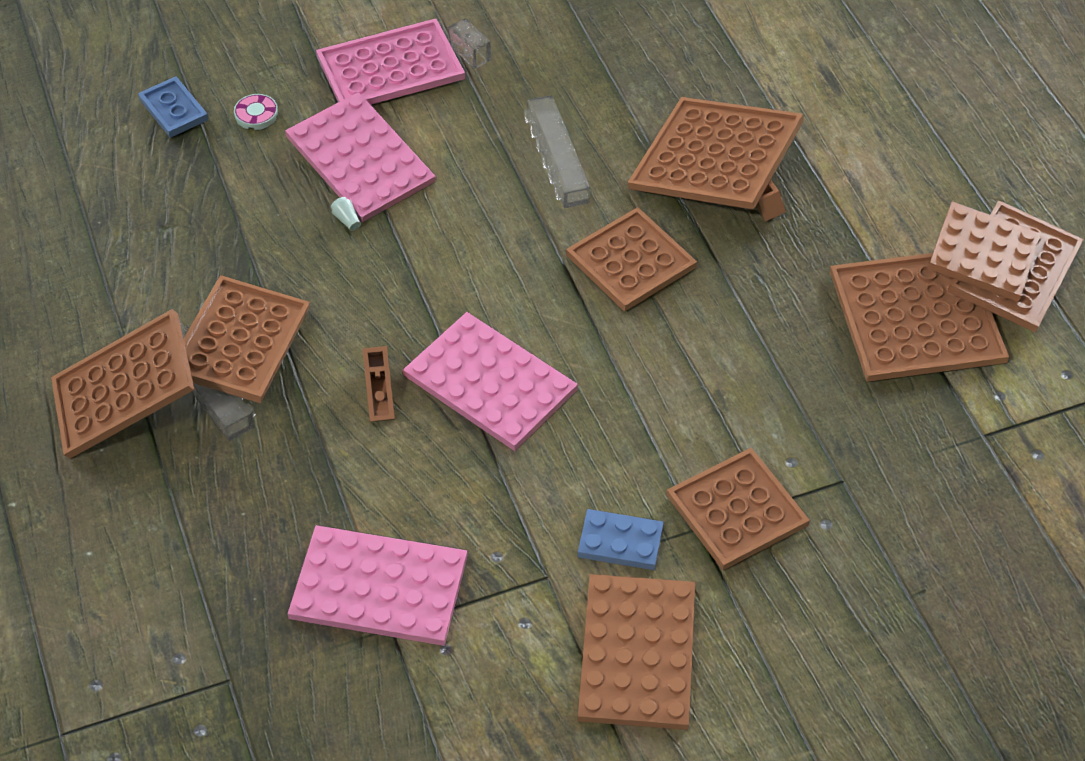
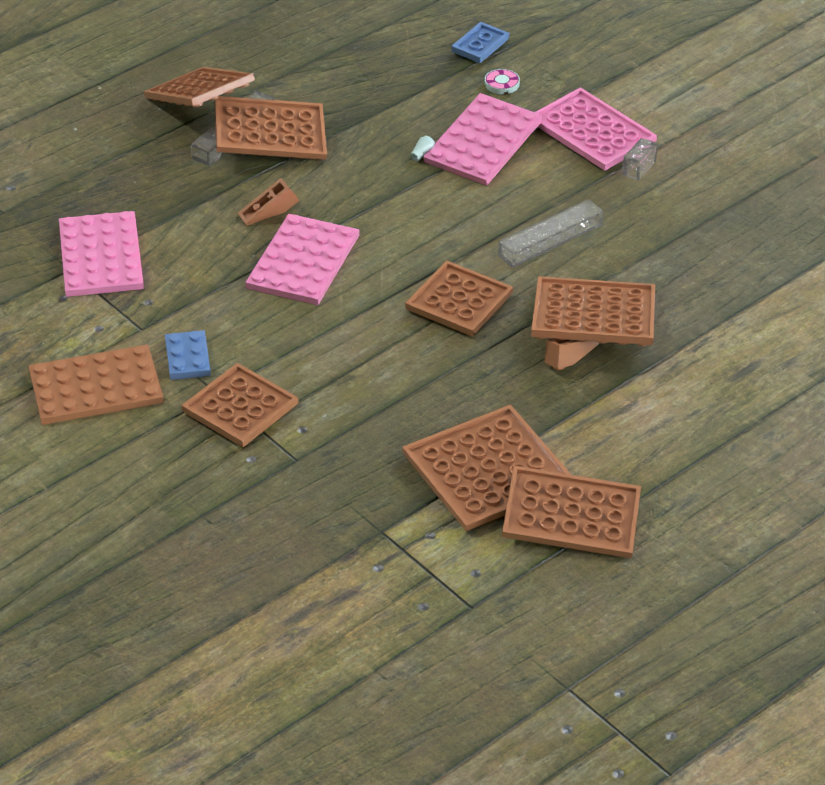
camera: 70 degrees right, 10 degrees down
plate [927,201,1041,302] -> none

